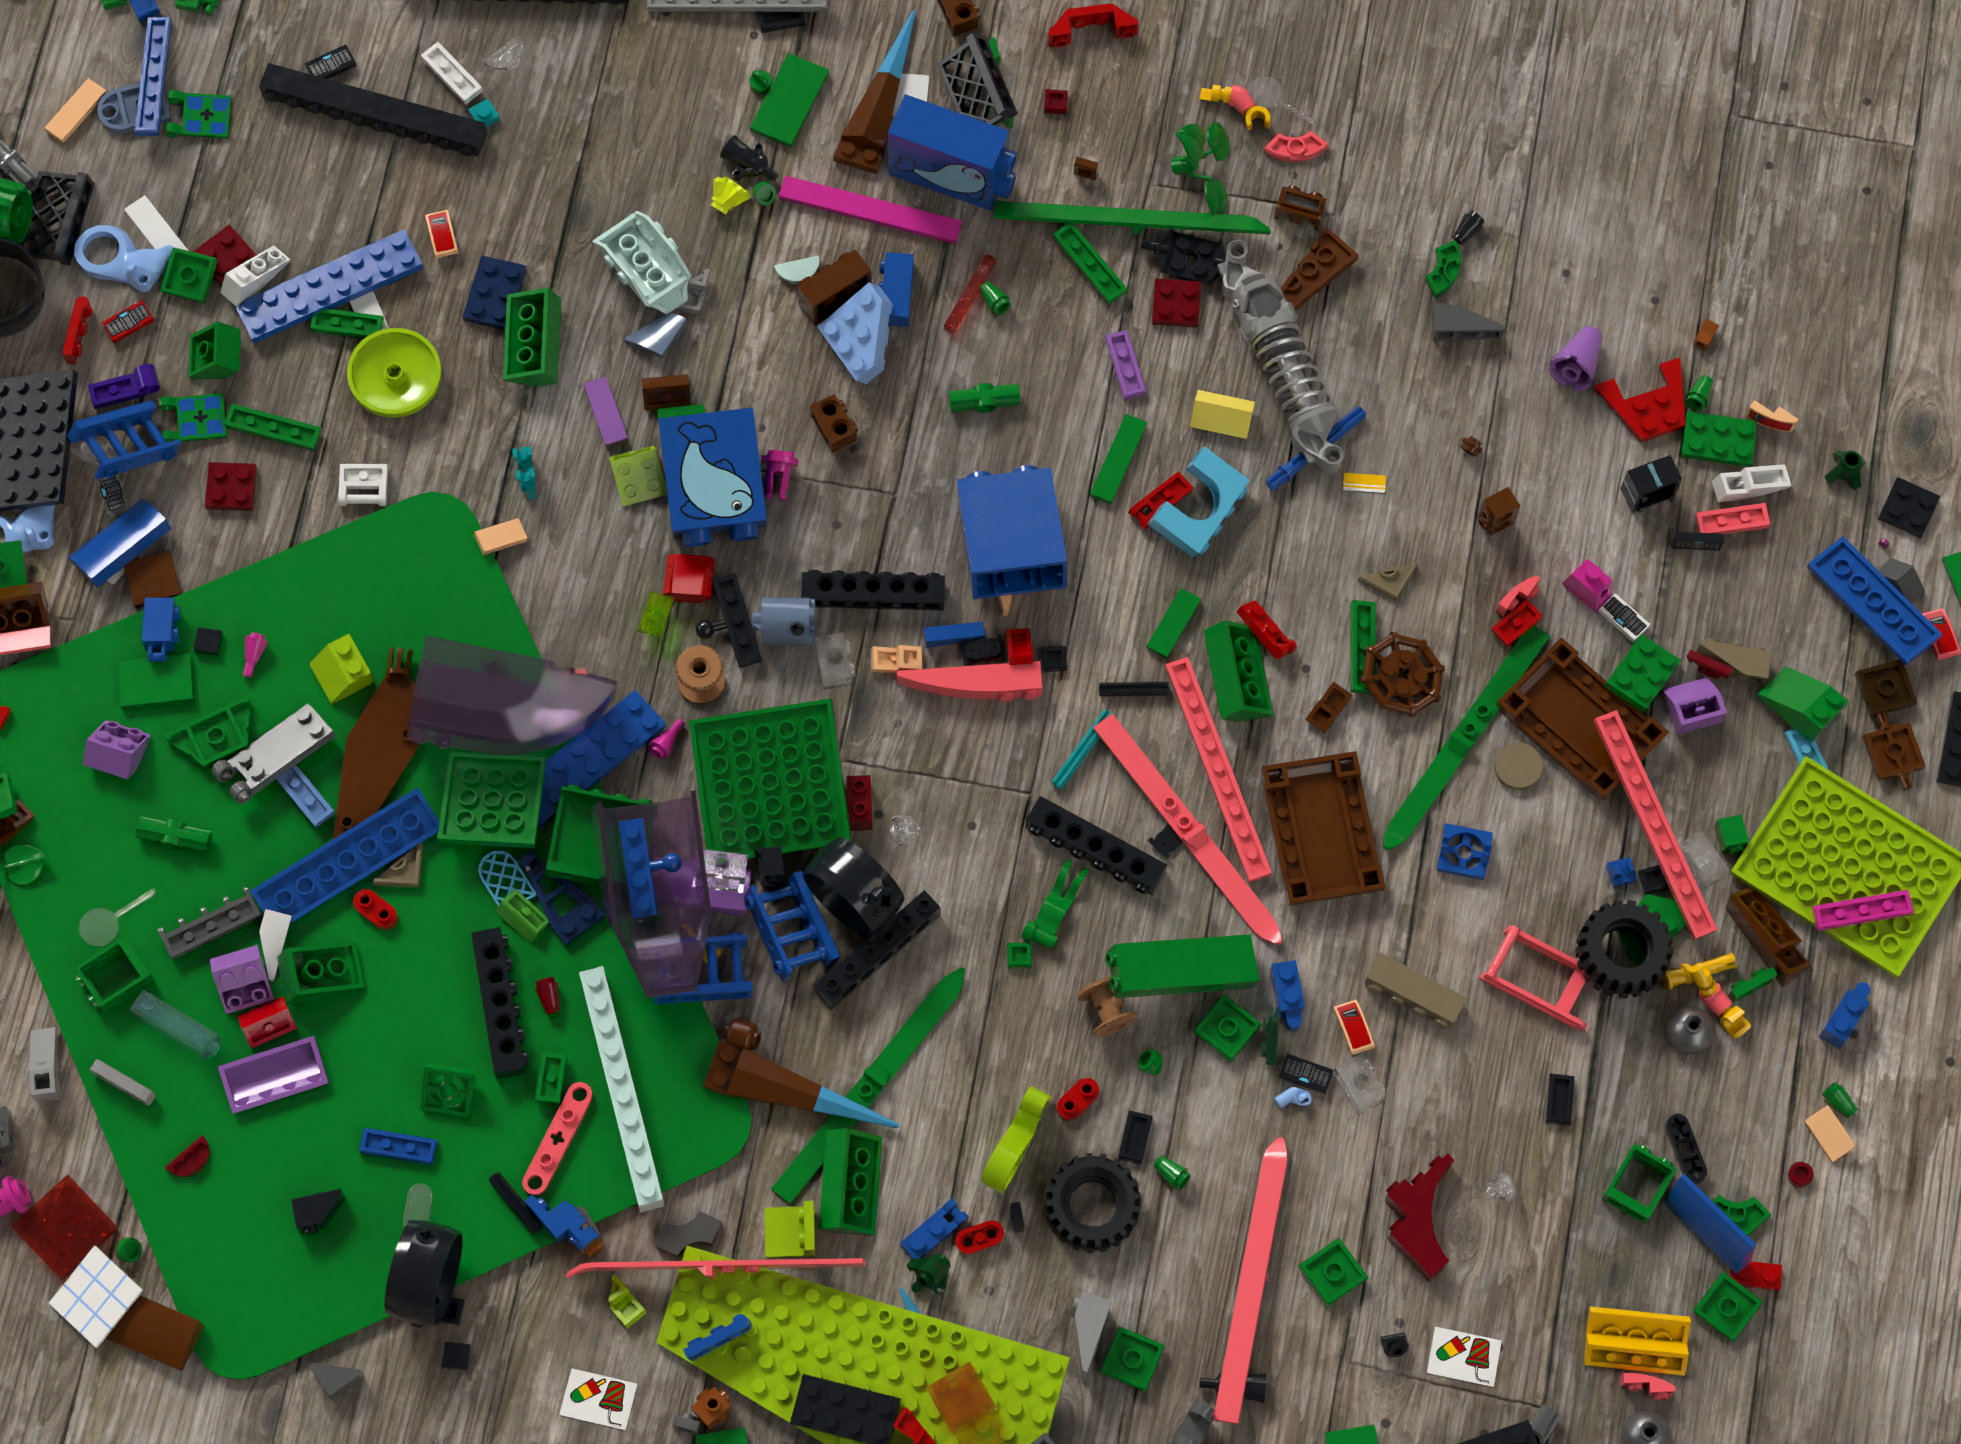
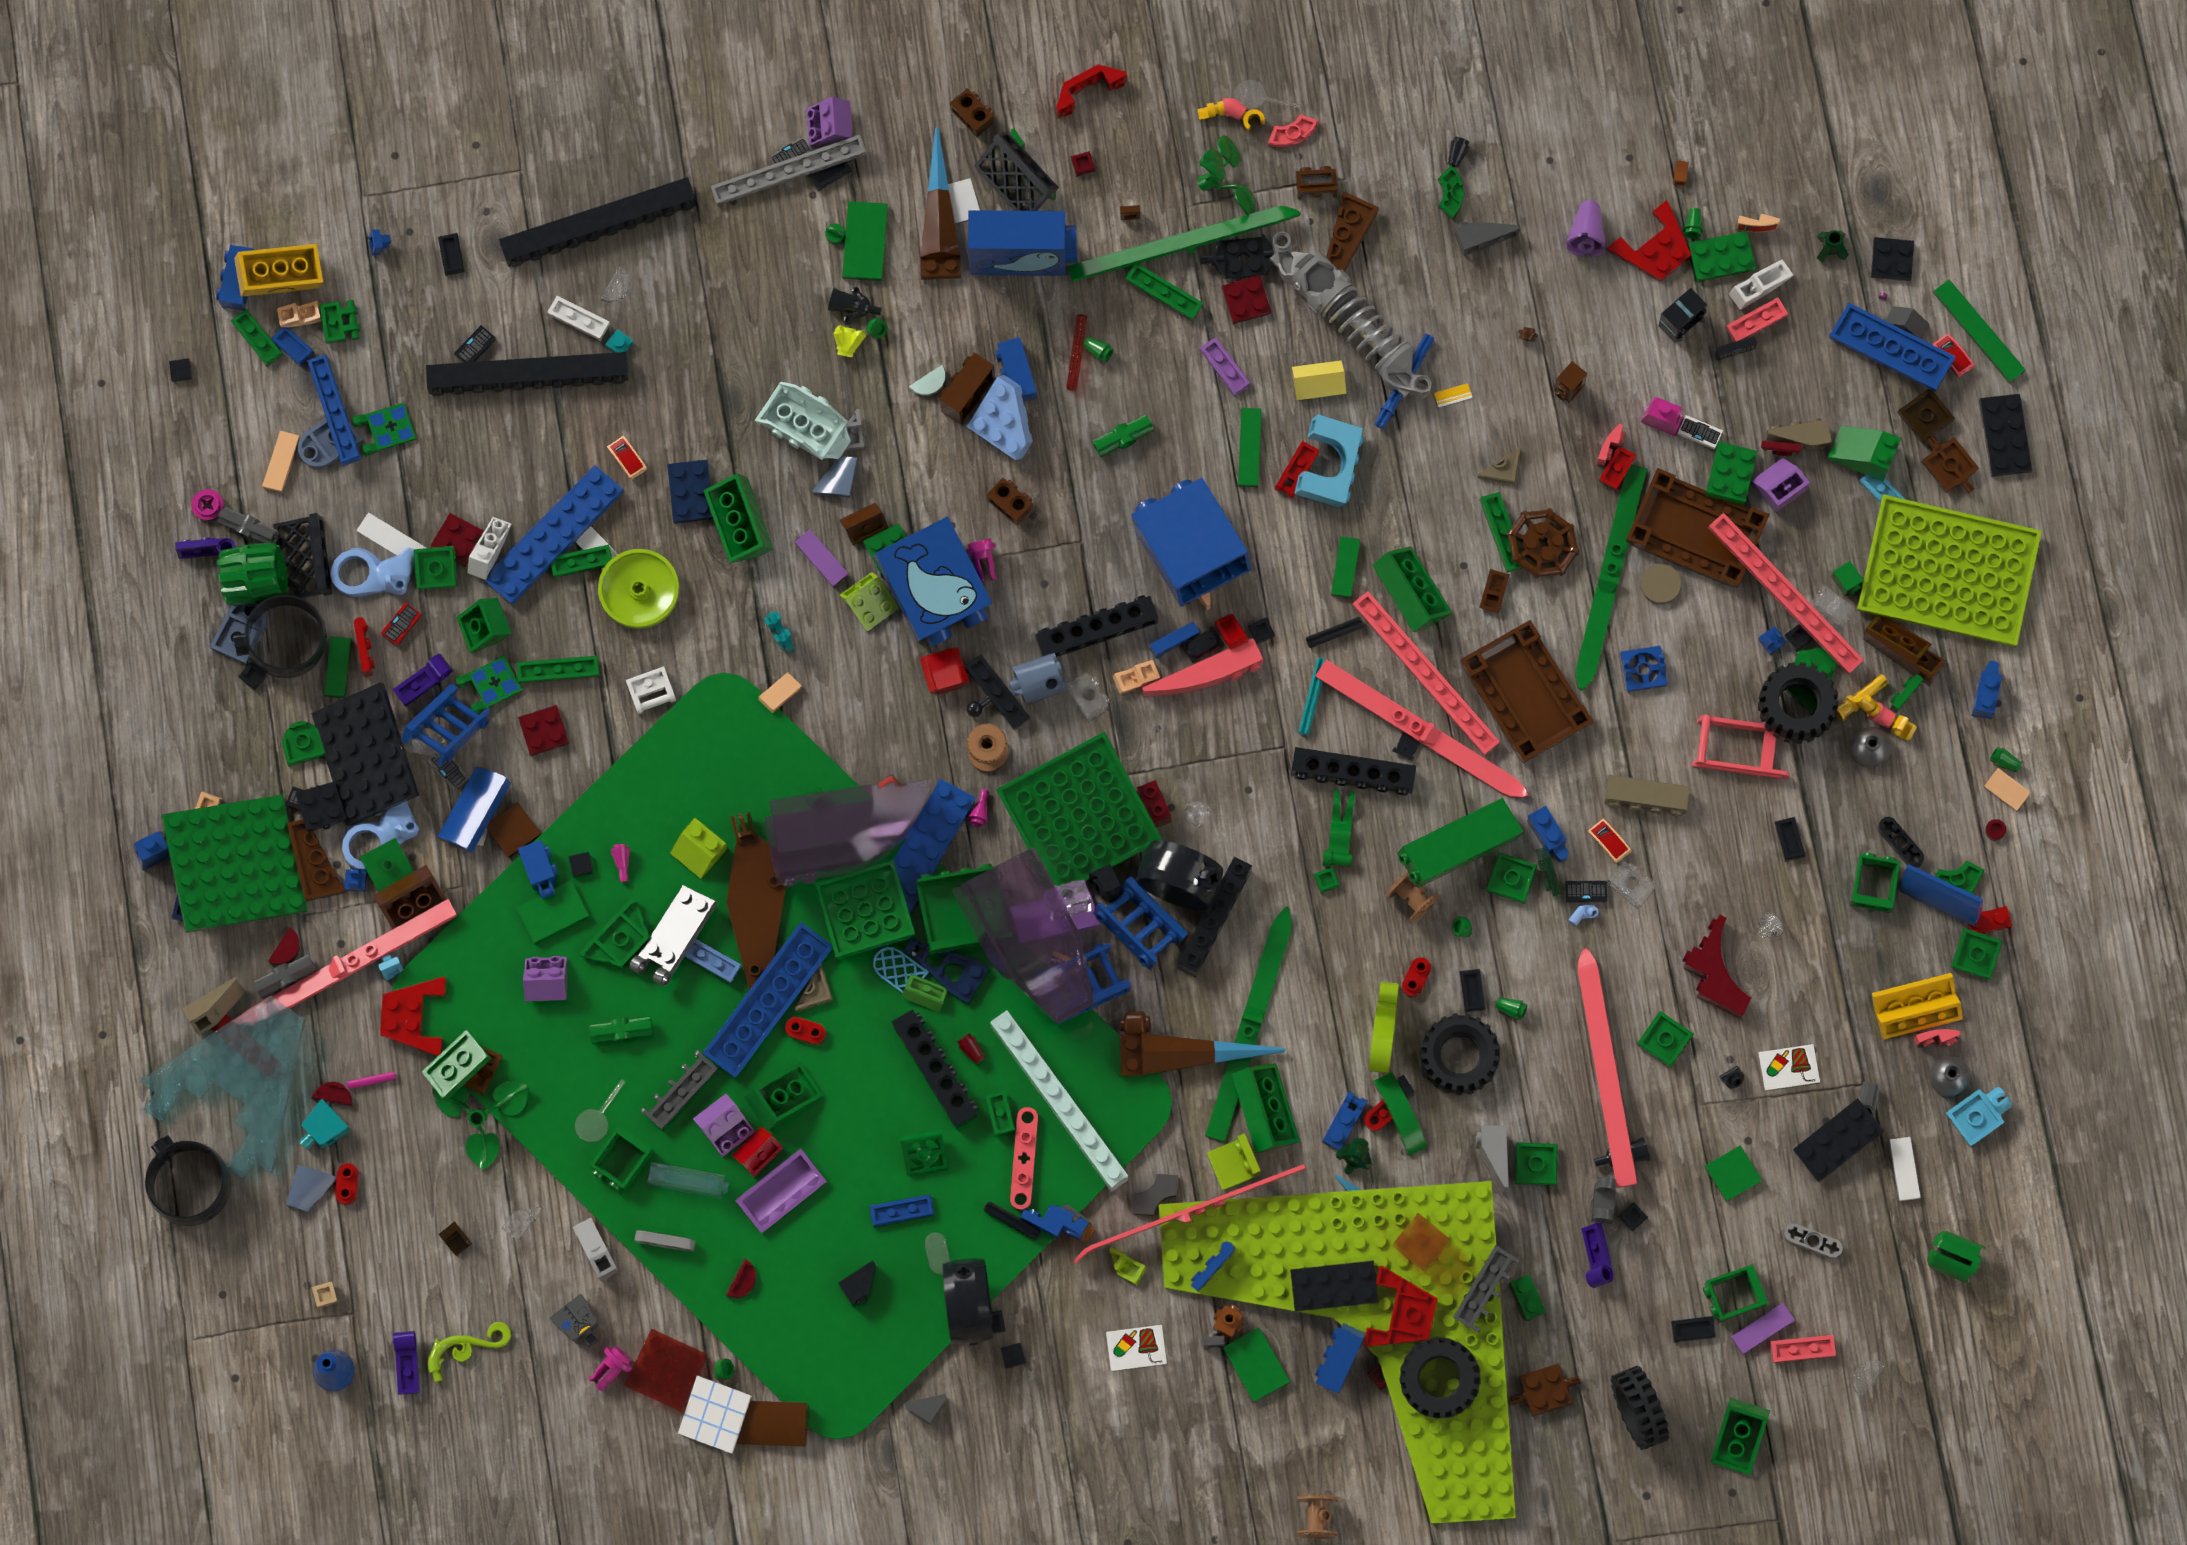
camera: 15 degrees left, 5 degrees up
white sticker [259,909,291,981] -> none
blue plate [619,818,682,919] -> none
clear neon green hips [638,591,674,638] -> none
dark pink tile [779,176,962,244] -> none
red plate [1237,600,1297,659] -> none
dark pink tile [1812,890,1914,931] -> none
none -> green tile [324,636,352,698]
none -> green slope [1373,1072,1427,1156]

